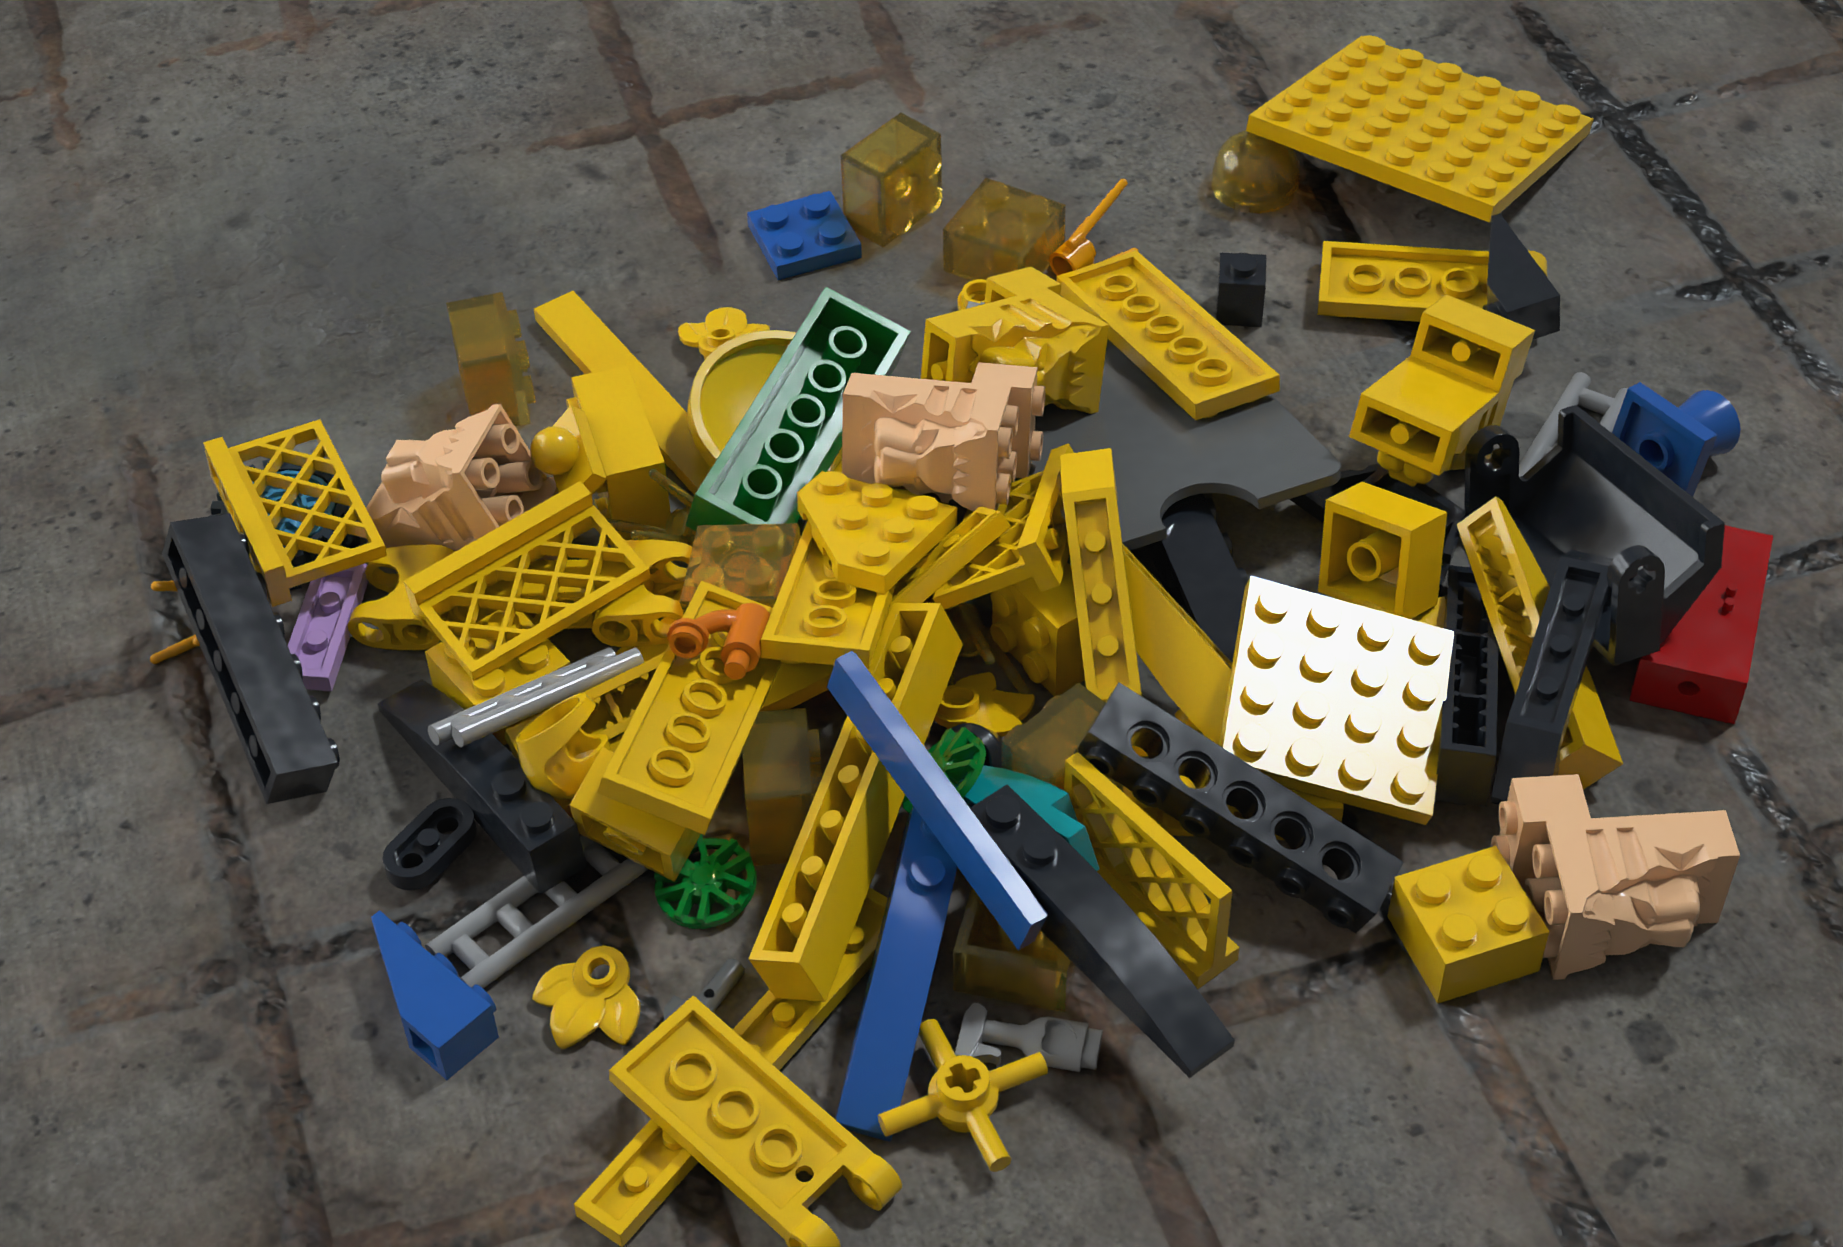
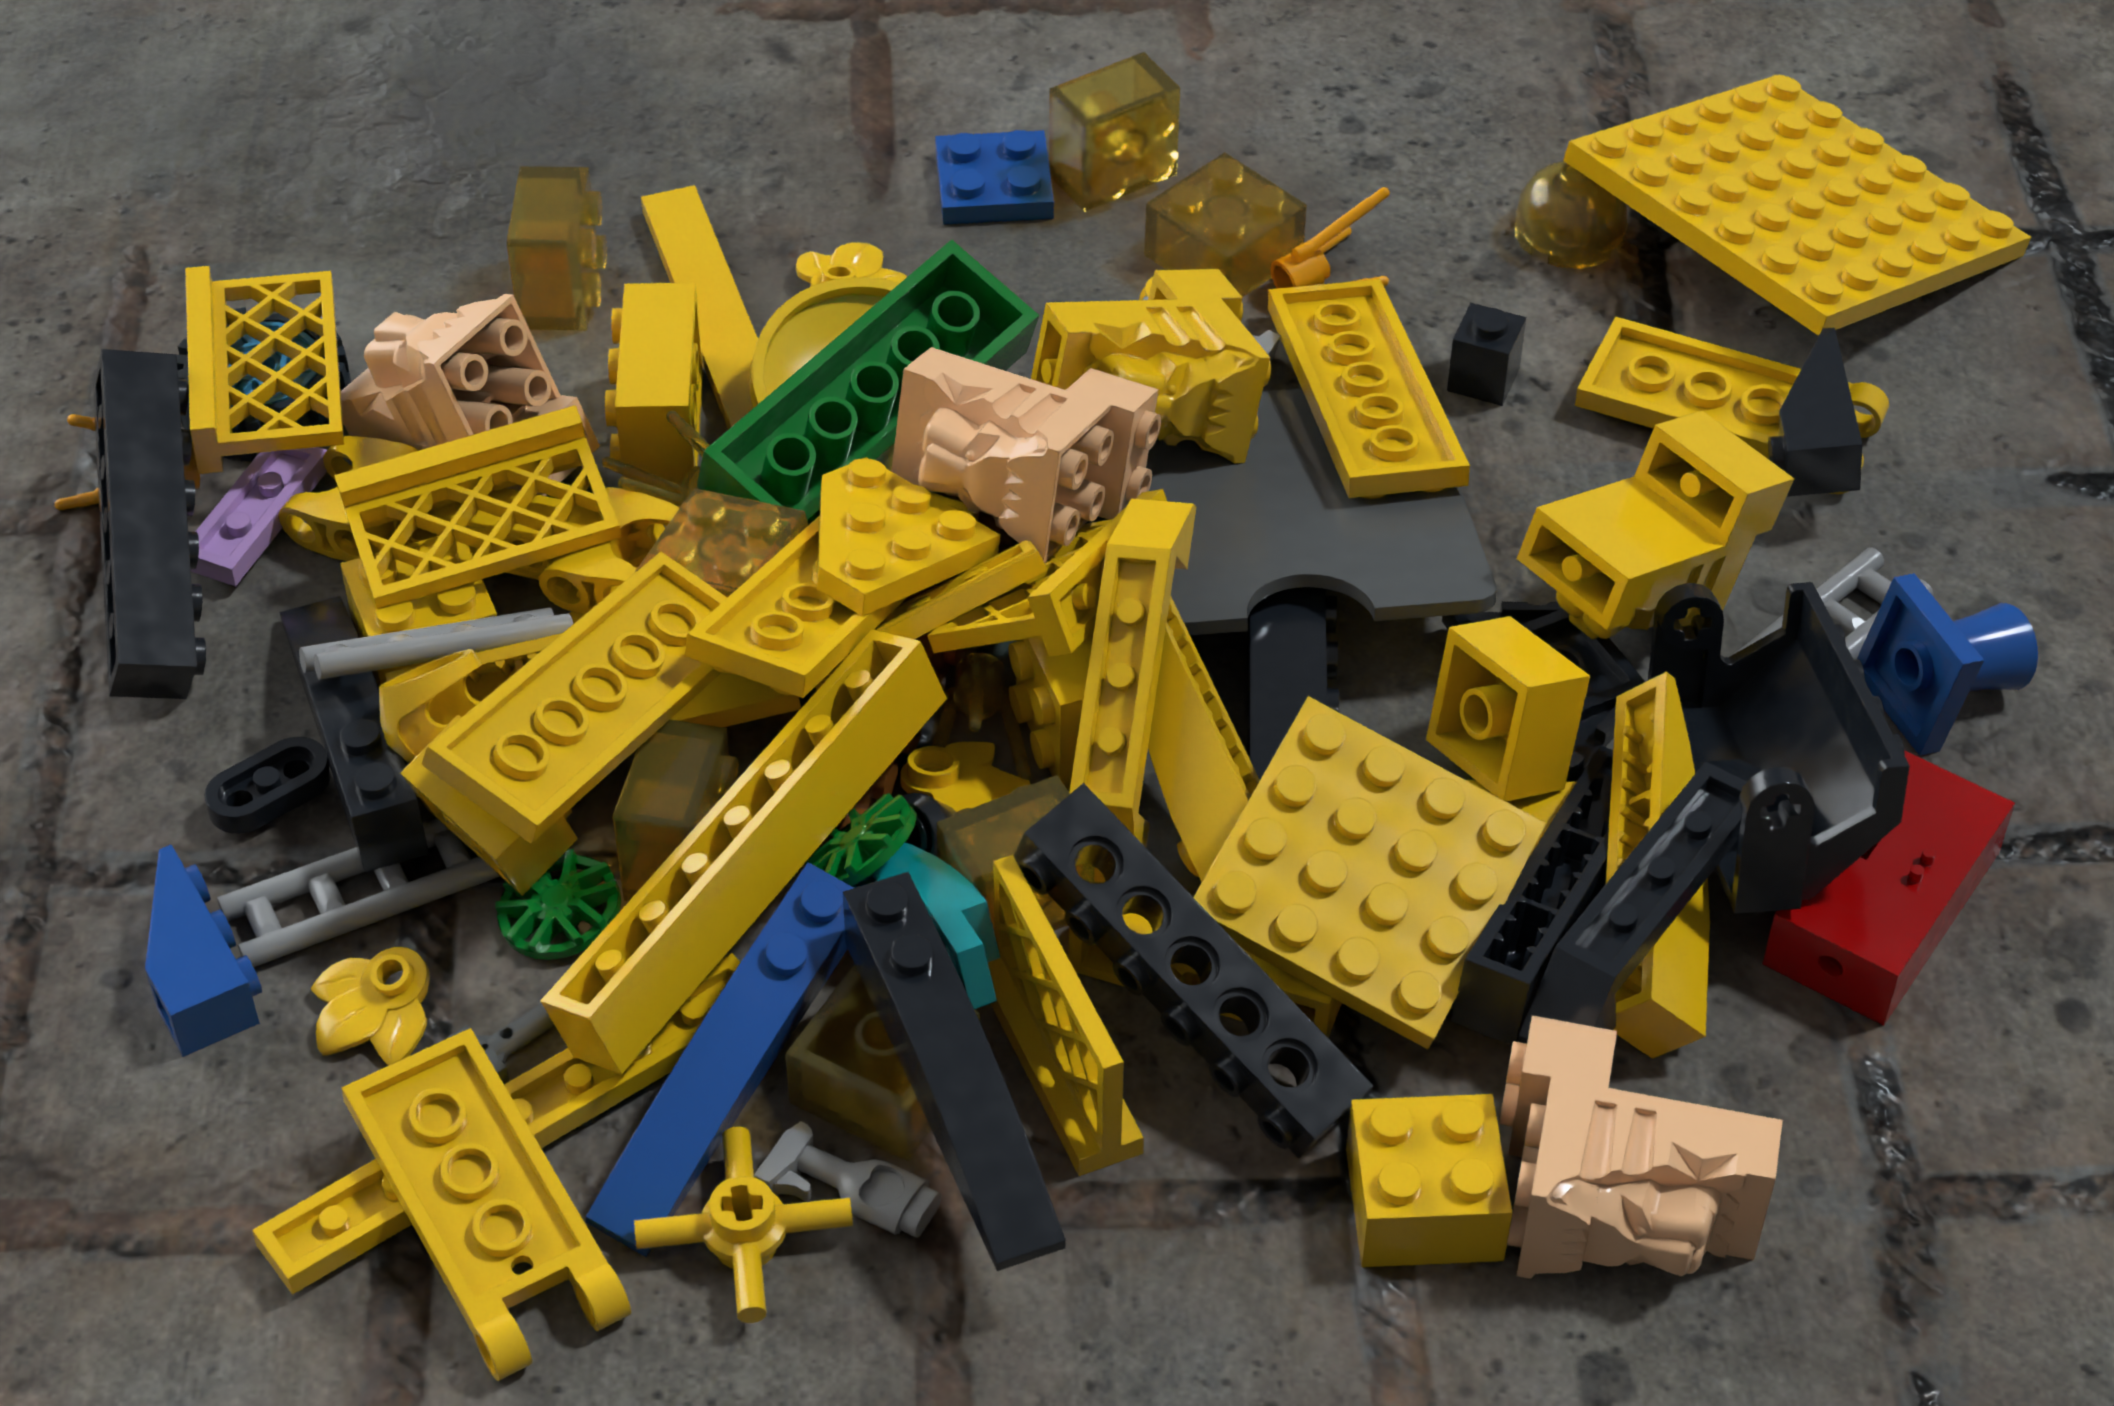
camera: 15 degrees right, 0 degrees up
yellow tile [530,405,607,495] -> none
orange plant [667,603,770,680] -> none
blue tile [827,651,1047,951] -> none

